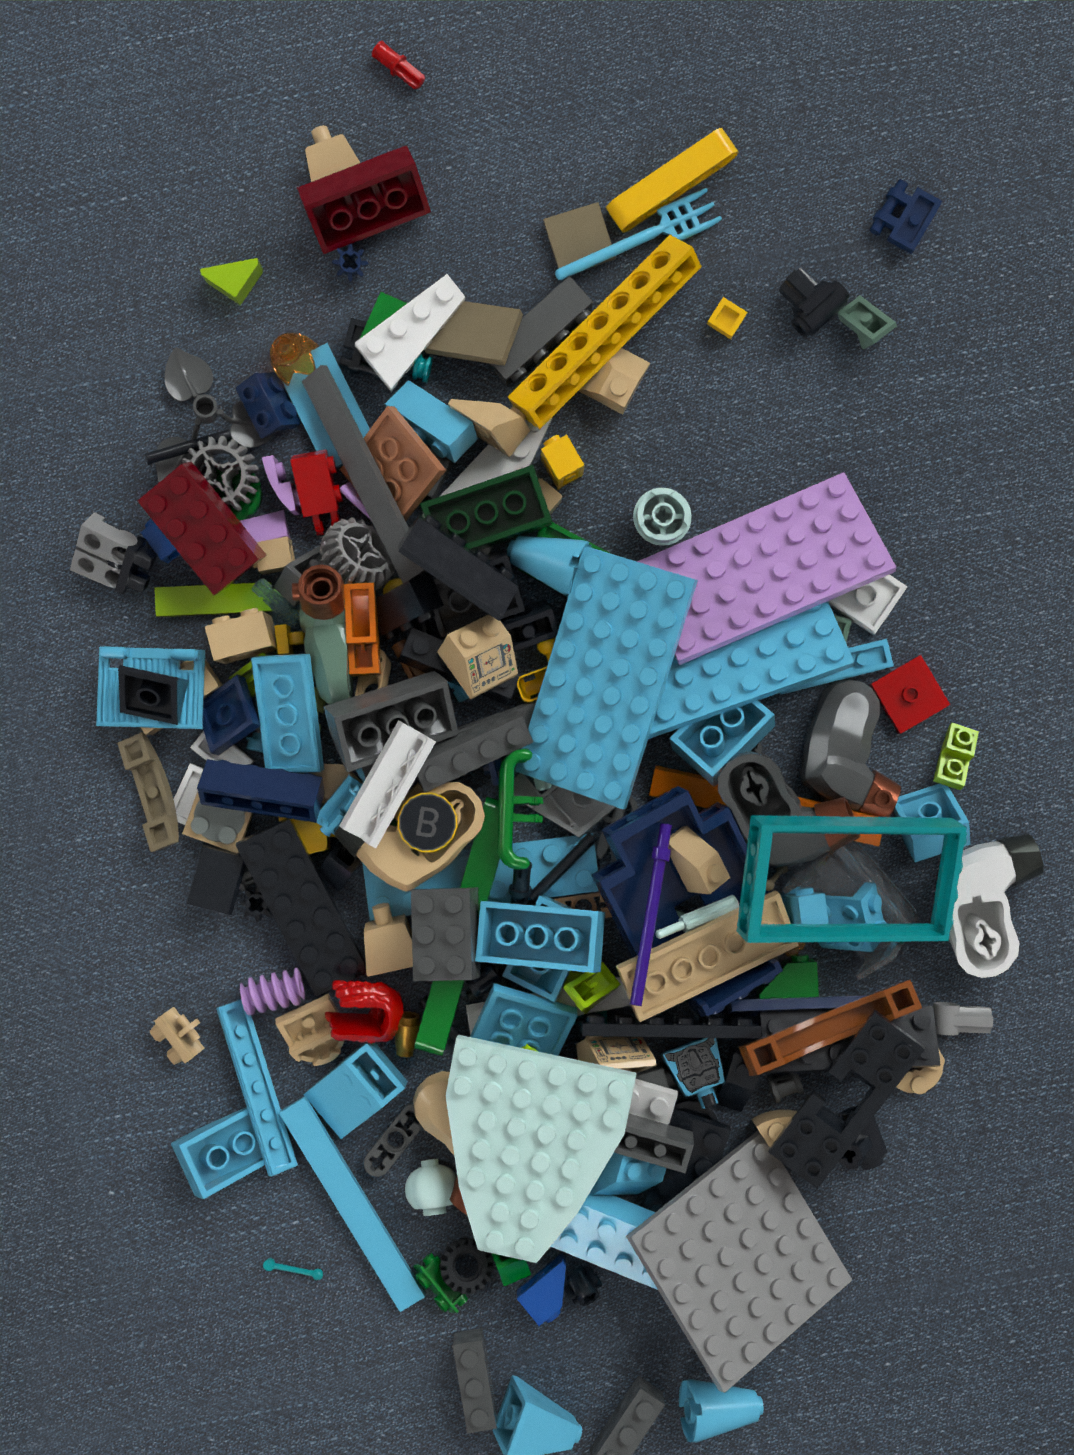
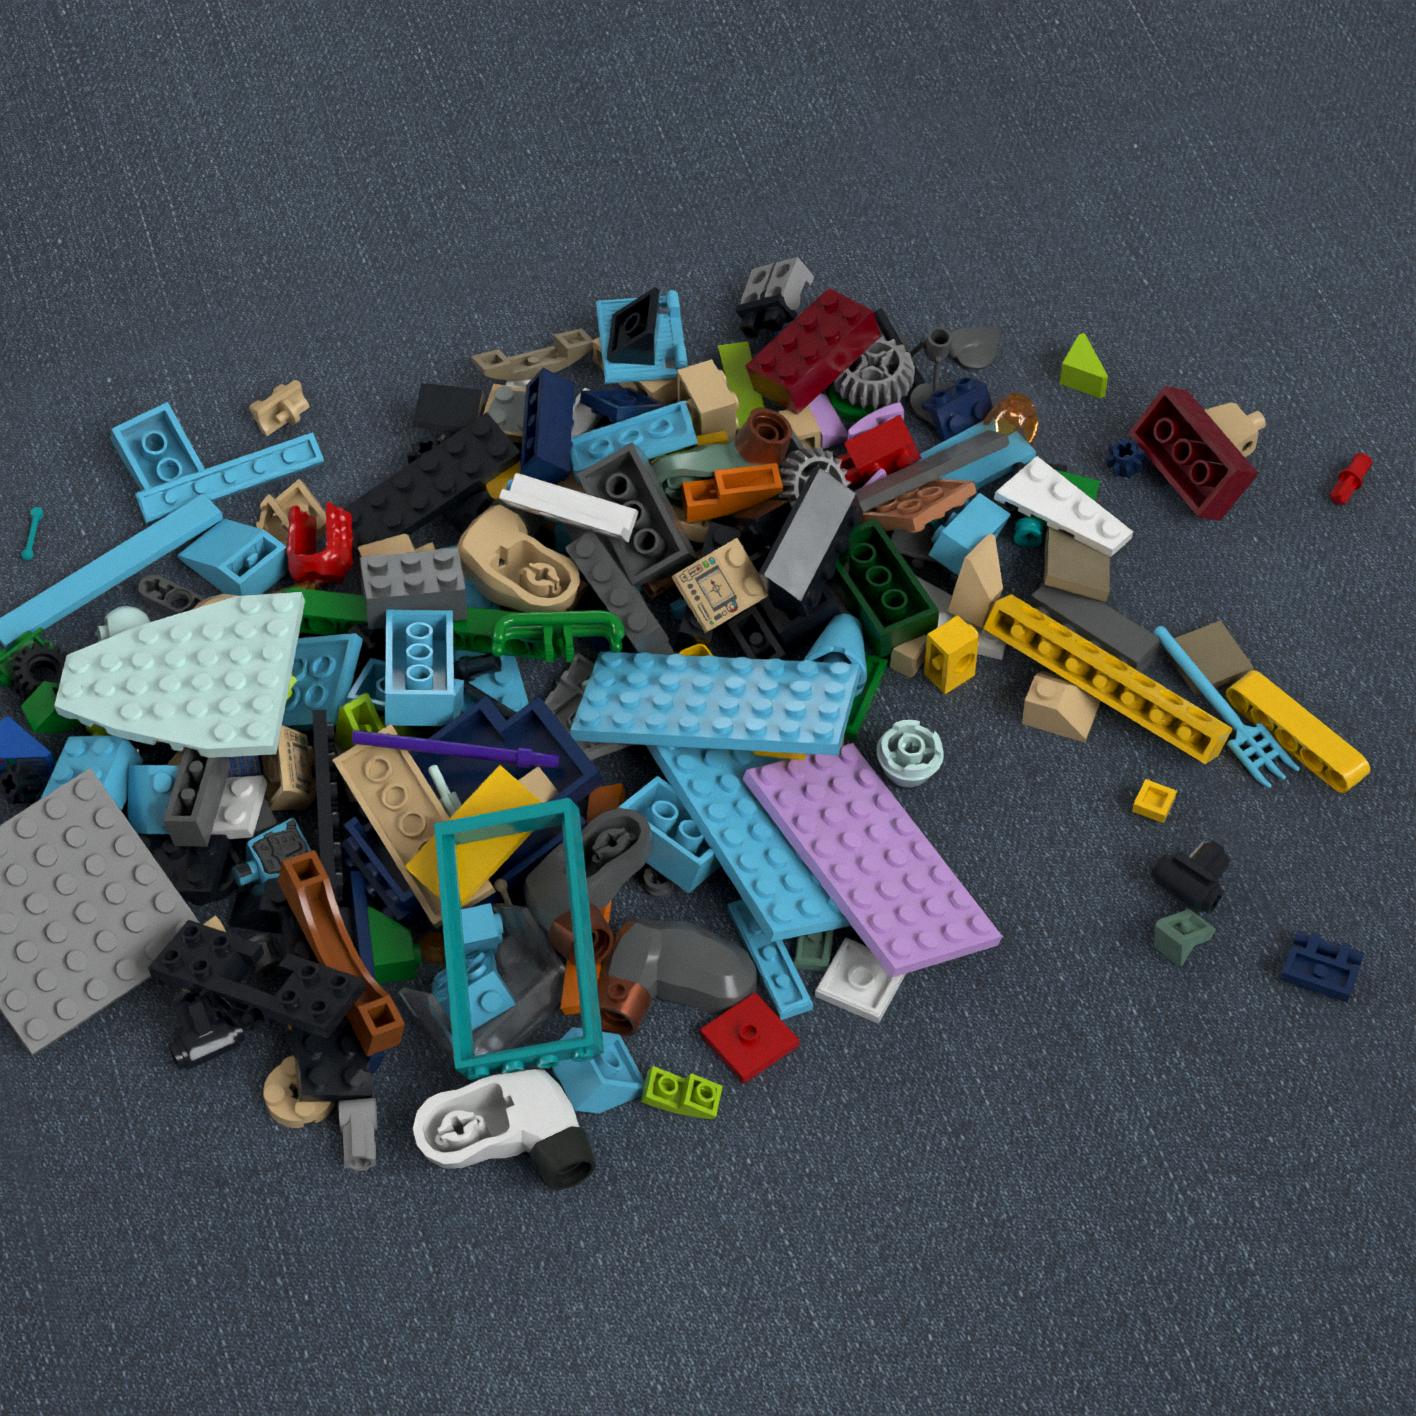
camera: 80 degrees right, 35 degrees down
lavender piece [240,967,305,1016] -> none
black tile [398,793,458,852] -> none
none -> yellow tile [404,765,543,908]

